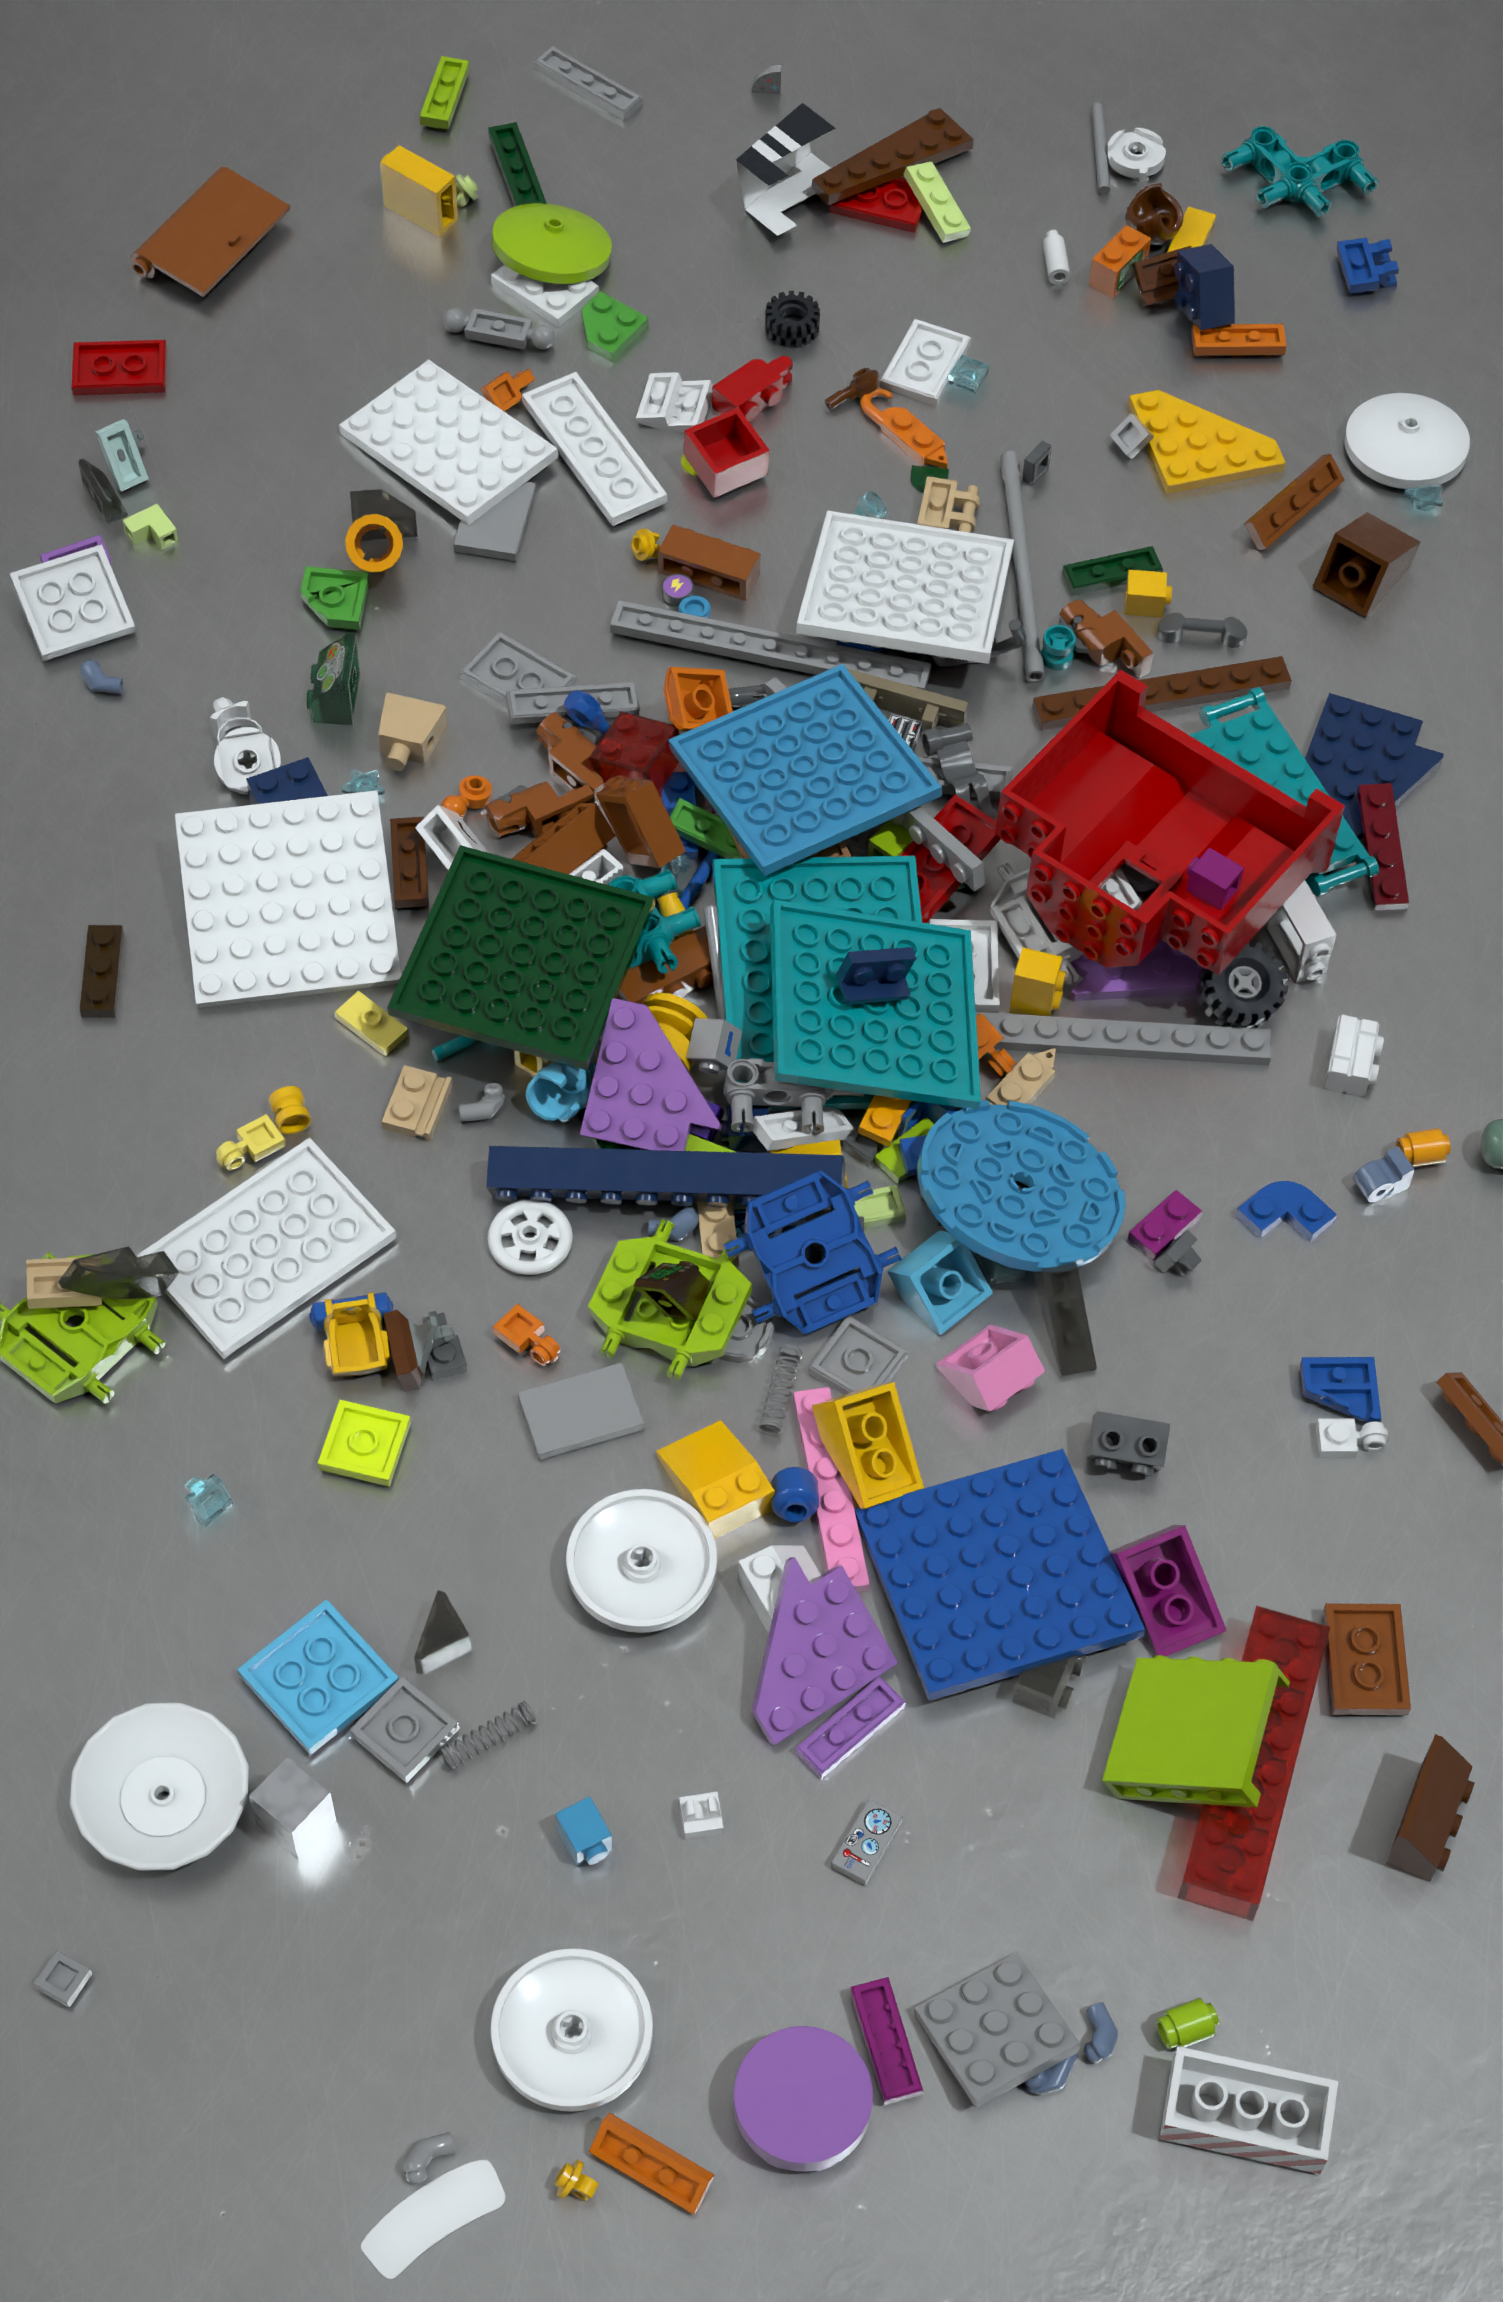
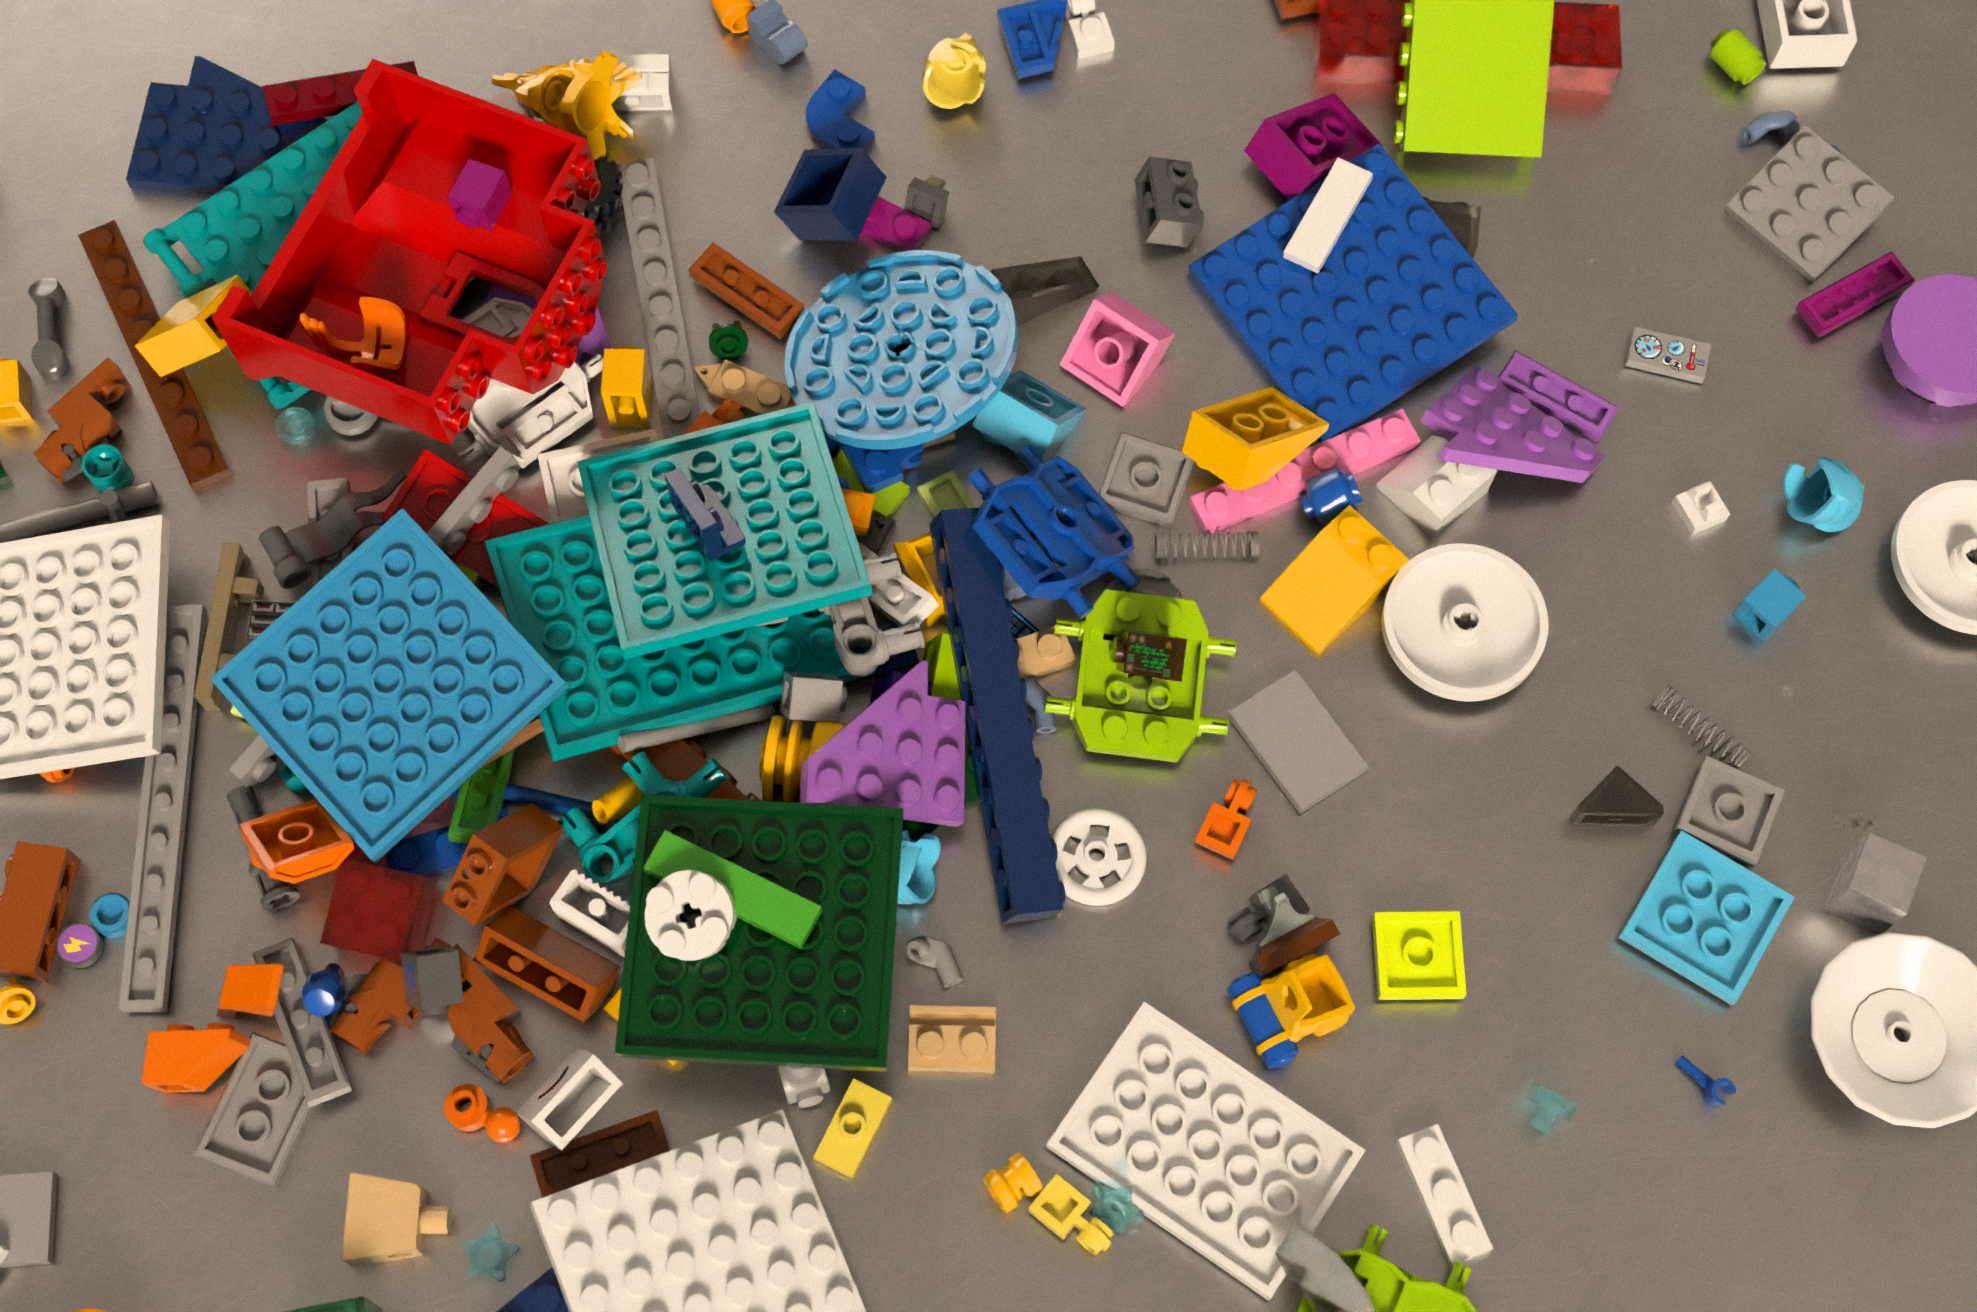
camera: 105 degrees left, 10 degrees up
none -> yellow brick [135,274,252,377]
none -> orange slope [141,1023,250,1093]
none -> orange slope [216,964,284,1019]
none -> orange helmet [300,297,406,370]
none -> dark grey brick [401,946,464,1015]
none -> yellow piece [491,50,642,160]
none -> bright green tile [643,830,822,949]
none -> white plate [645,870,737,961]
none -> dark orange plate [689,242,804,339]
none -> dark green plate [709,320,748,360]
none -> dark blue piece [774,148,887,240]
none -> light yellow helmet [923,32,986,109]
none -> clear light blue plate [1090,1182,1144,1235]
none -> white tile [1283,158,1373,273]
none -> white plate [1395,1124,1493,1267]
none -> blue hand [1676,1055,1736,1106]
none -> medium azure helmet [1783,457,1865,532]

